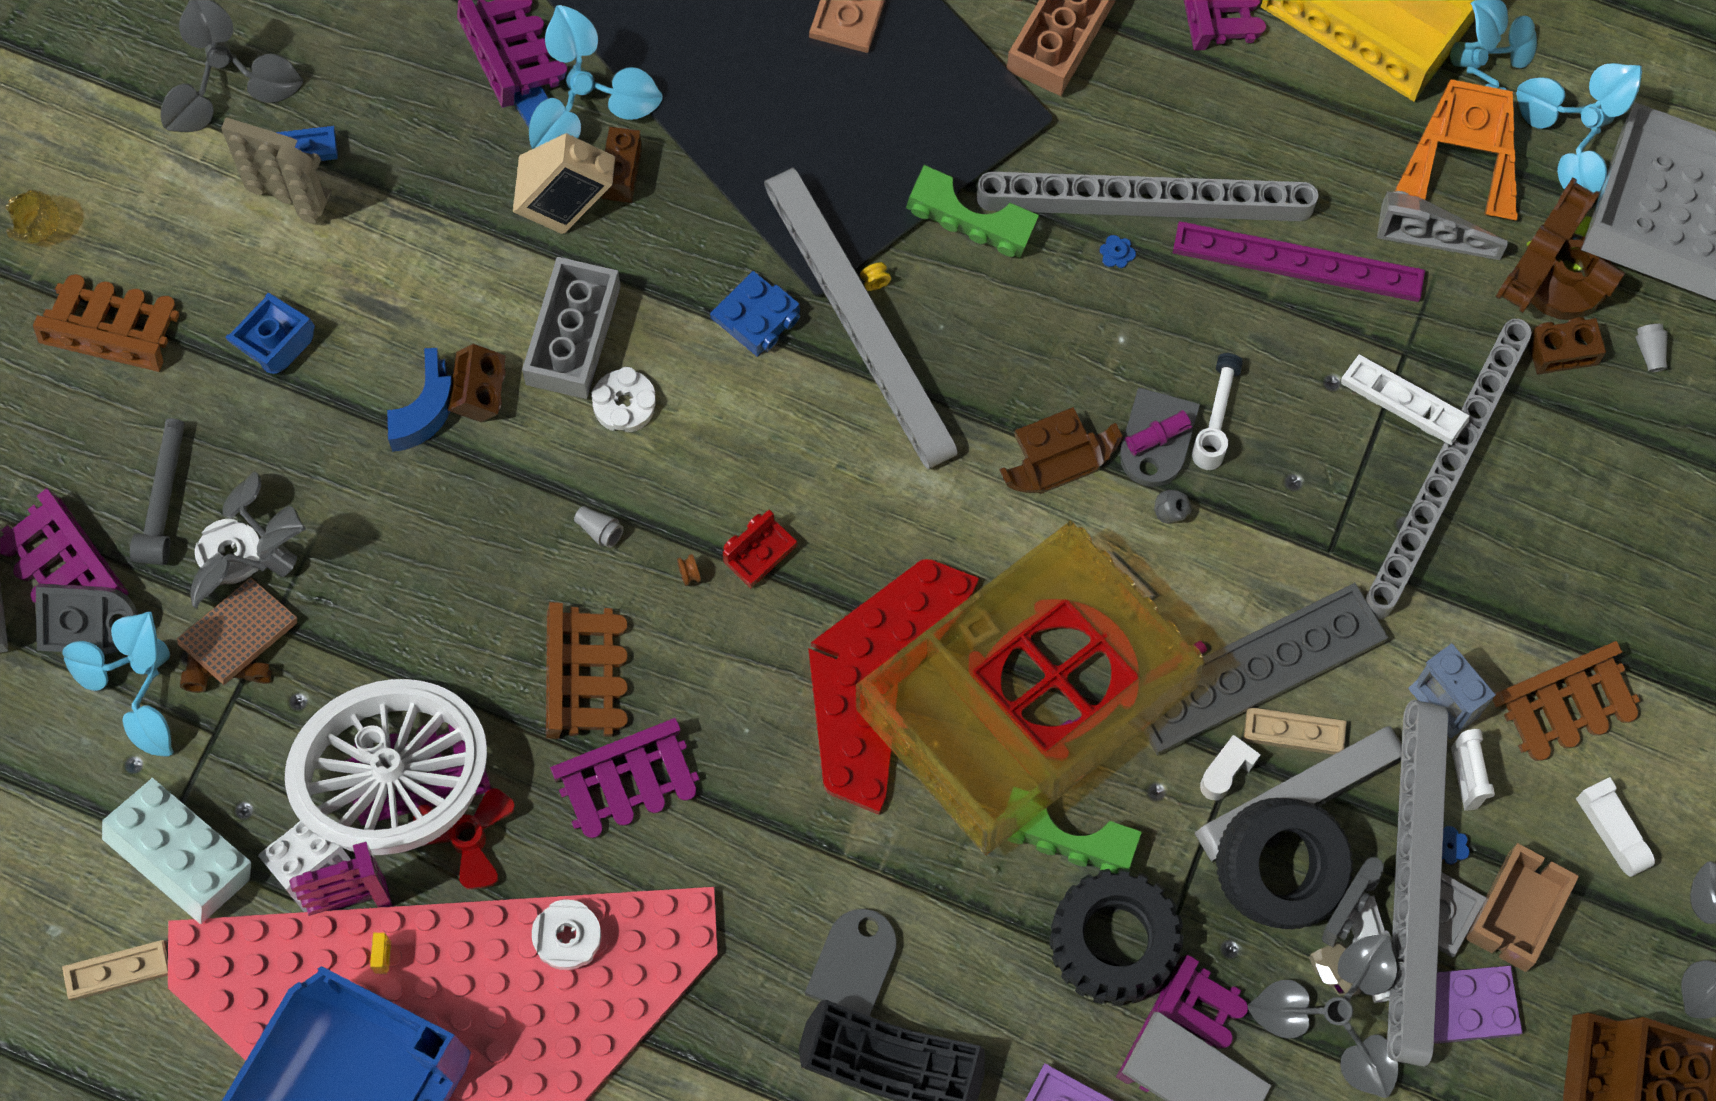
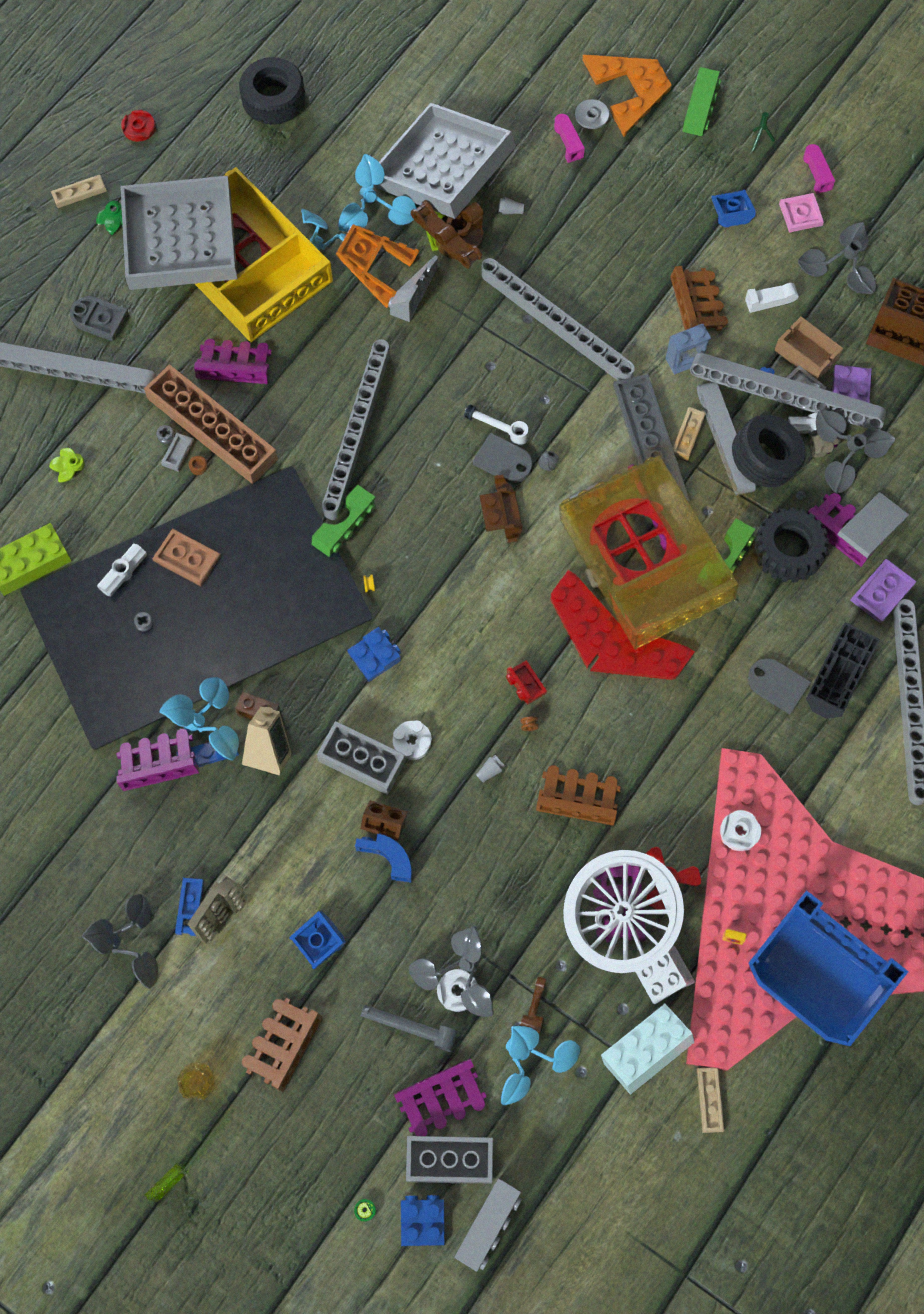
camera: 75 degrees left, 0 degrees up
dark grey tile [36,583,138,654] -> none
nougat tile [177,578,297,685] -> none
magenta fence [289,841,393,916] -> none
magenta fence [550,718,699,839] -> none
light grey beam [764,168,957,470] -> none
blue plant [1099,235,1136,268] -> none
magenta pin [1125,410,1192,456] -> none
magenta tile [1172,221,1425,302] -> none
white leg [1200,735,1261,801] -> none
dark grey hinge [1322,857,1384,947] -> none
white hinge [1341,354,1469,445] -> none
white plate [1451,729,1495,811] -> none
reddish brown brick [1528,317,1606,375] -> none

